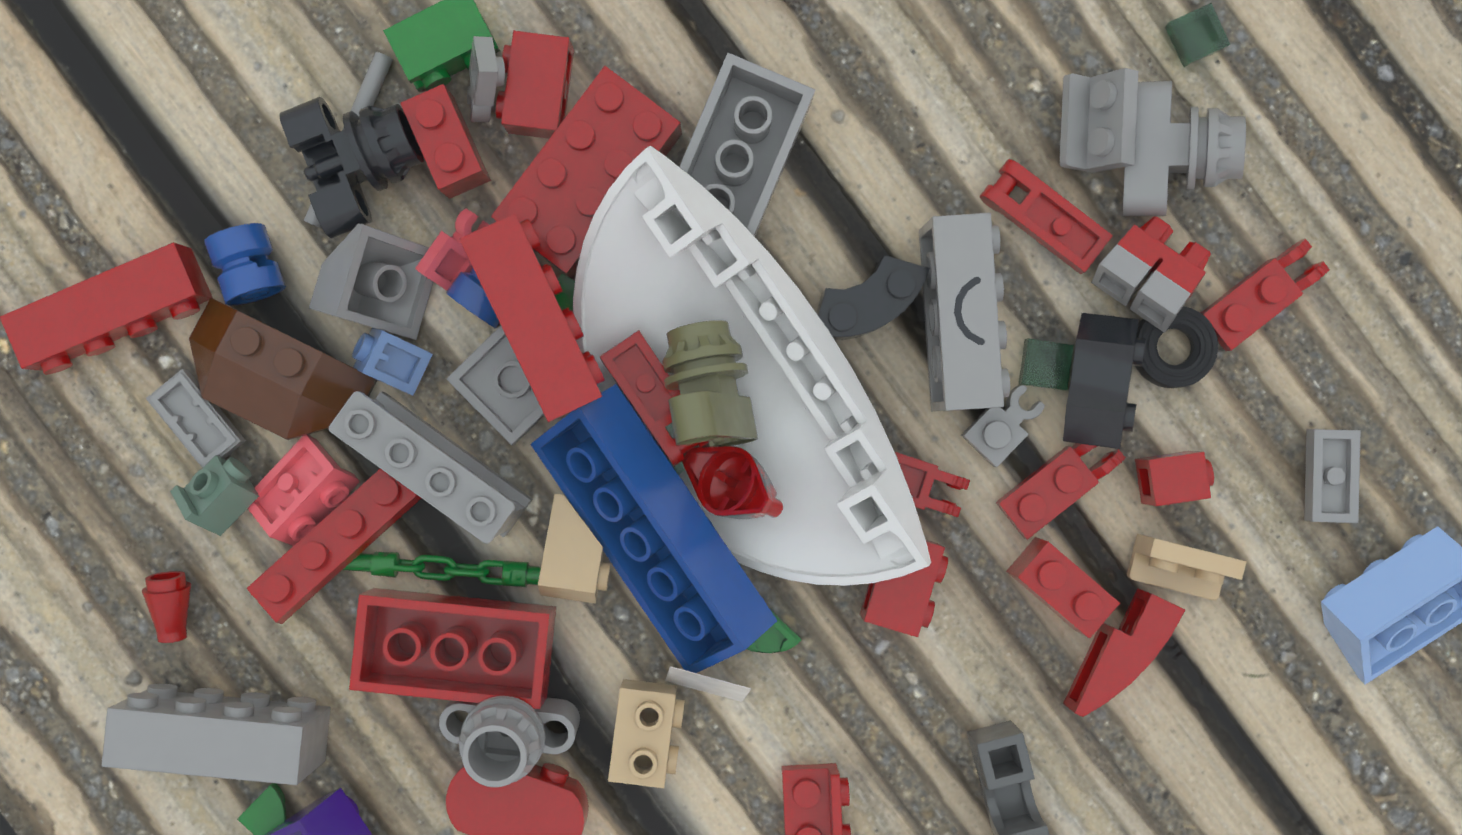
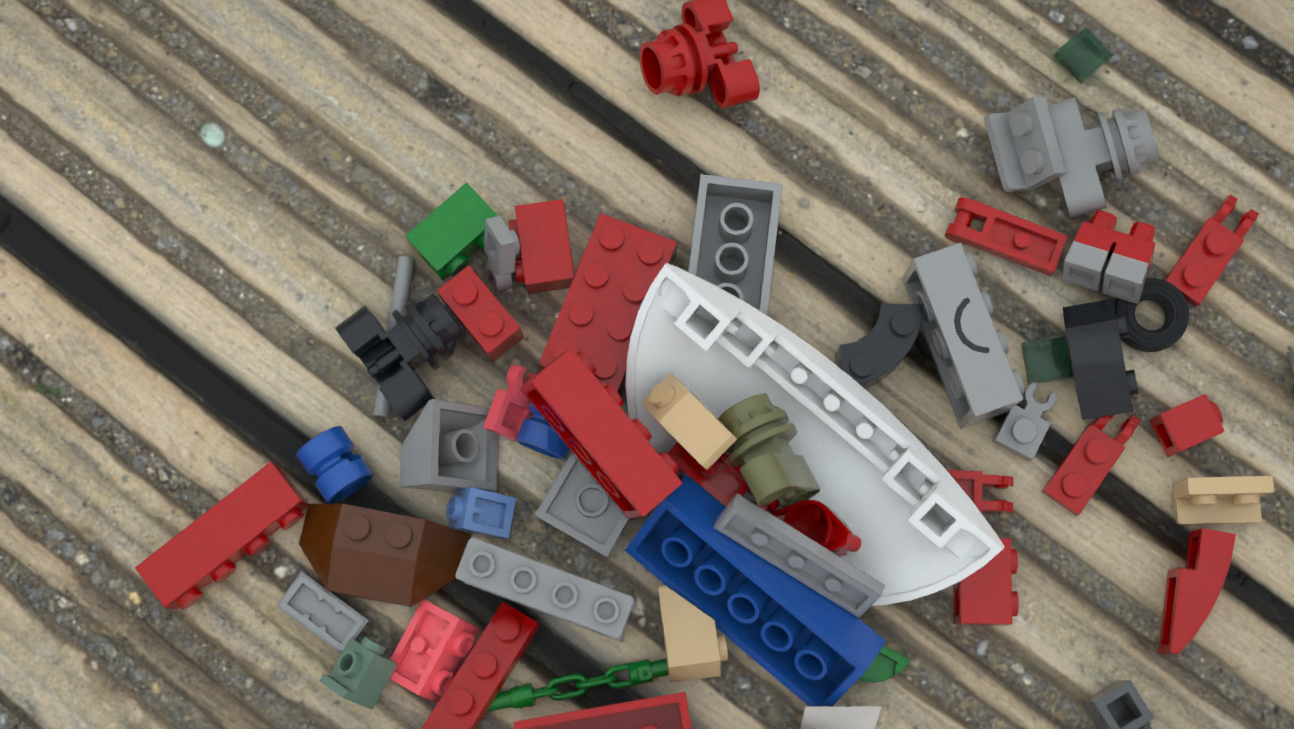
camera: 15 degrees left, 10 degrees down
red brick [1006,537,1120,639] -> none
none -> tan slope [641,373,737,470]
none -> light grey tile [713,493,885,618]

